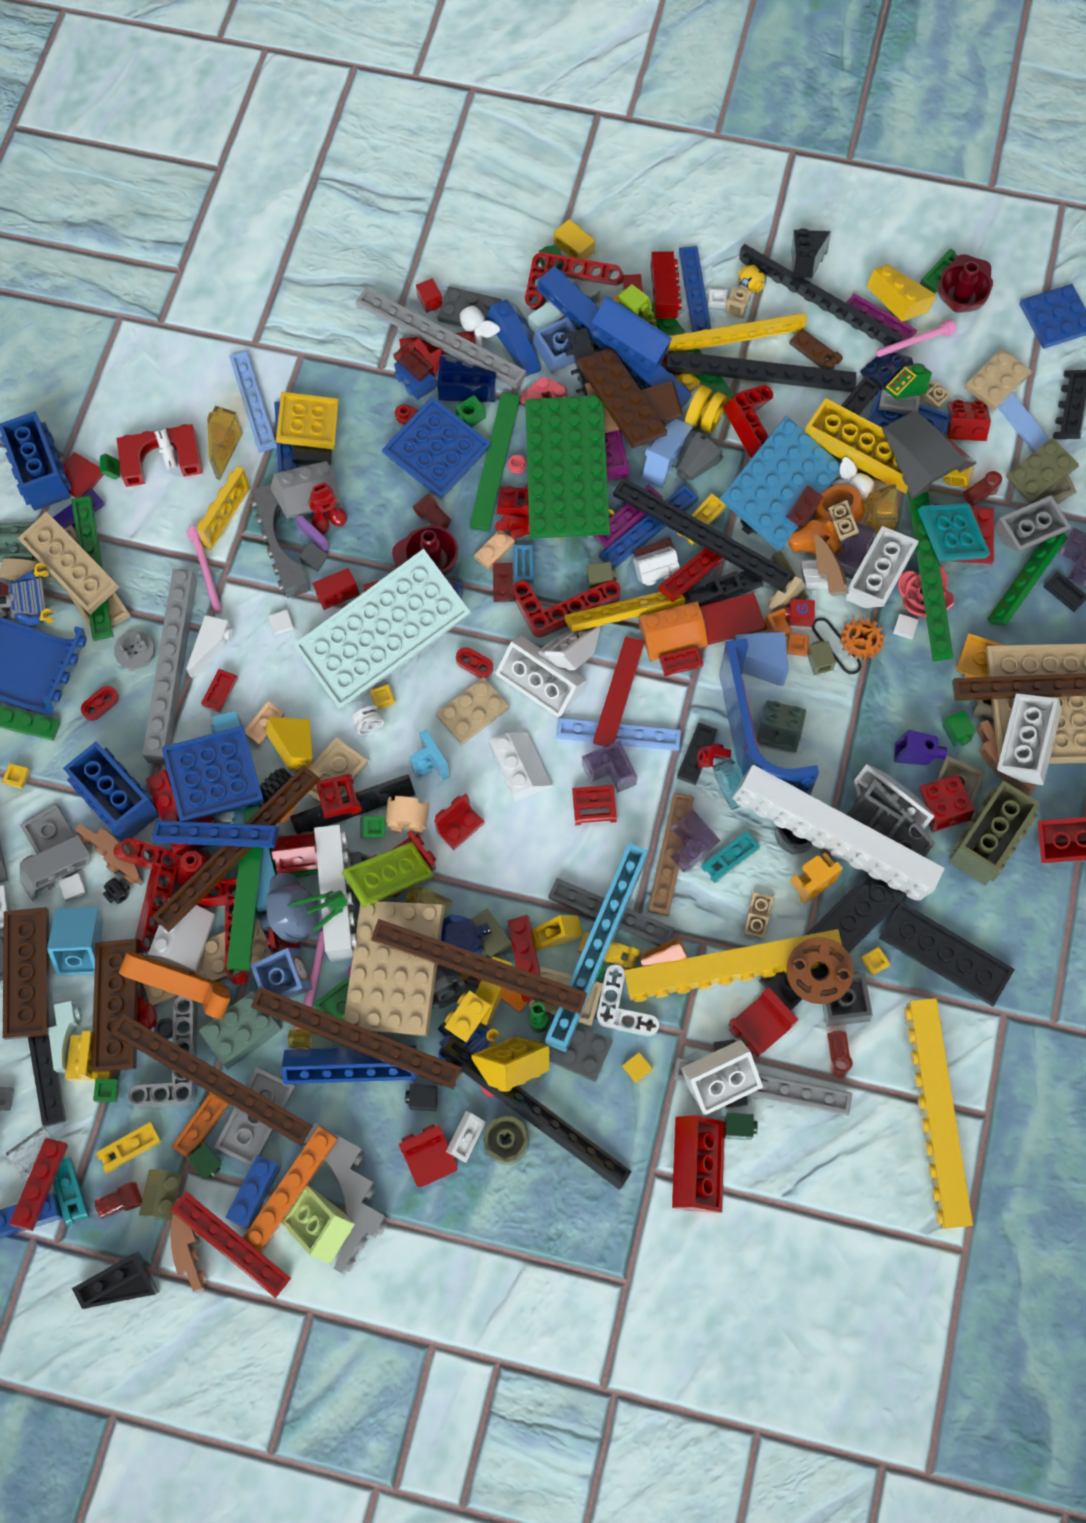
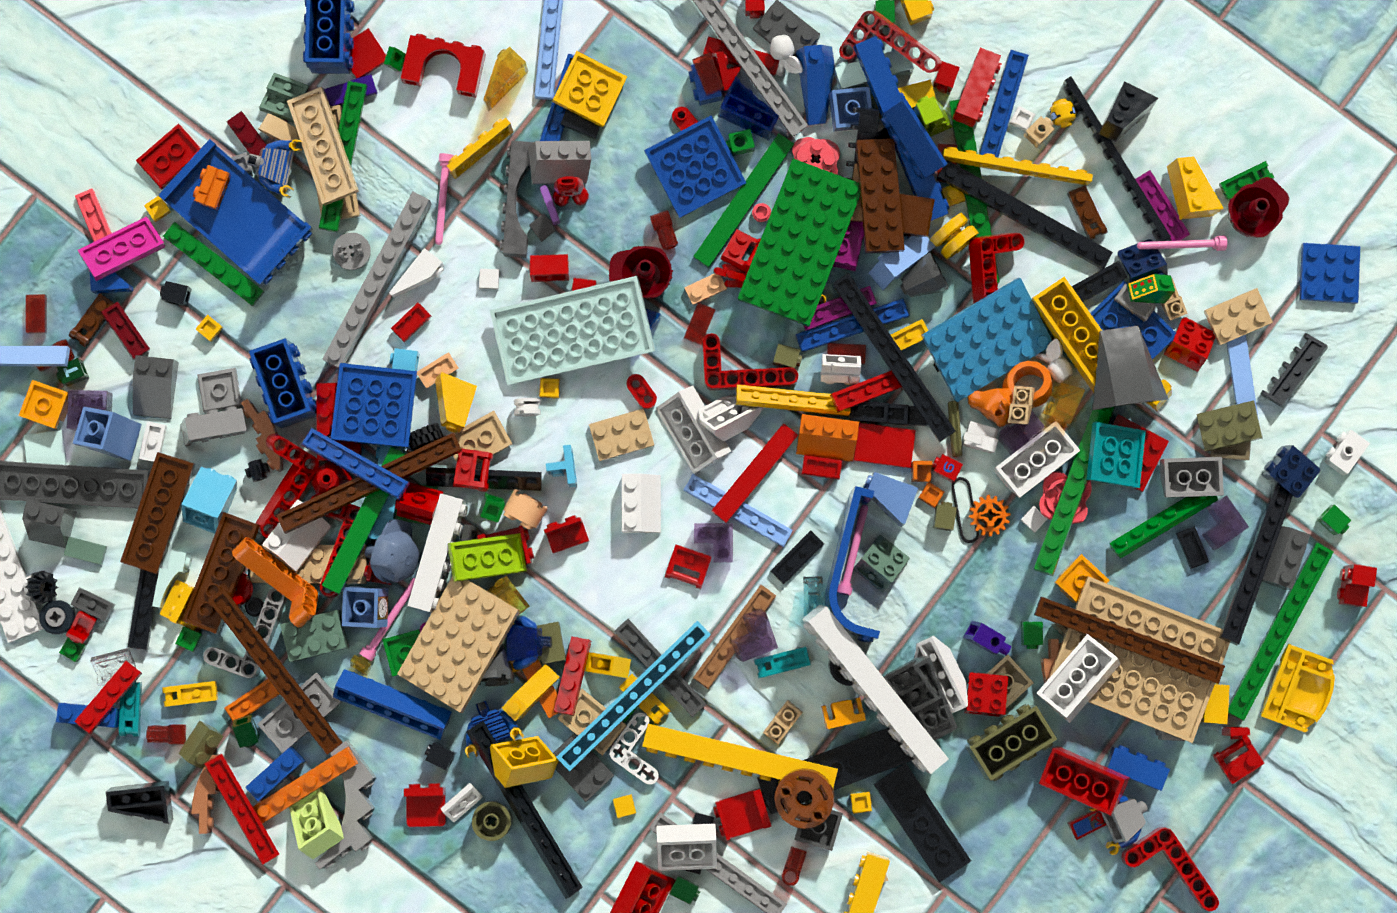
camera: 20 degrees right, 15 degrees up
white tile [58,873,87,902] -> none
red plate [81,686,119,721] -> none
white pin [154,428,178,469] -> none
reddish brown plate [250,987,462,1090] -> none
green plant [290,890,347,930] -> none
reddish brown plate [371,919,587,1015] -> none
yellow bracket [444,991,492,1043] -> none
dark azure tile [514,544,534,583] -> none
green pin [529,1002,549,1033] -> none
slope [641,937,687,966] -> none
red bracket [697,744,732,768] -> none
tan slope [768,576,805,613] -> none
clear red plate [786,485,823,529] -> none
medium nougat slope [814,534,849,596] -> none
clear red piece [963,471,1002,506] -> none

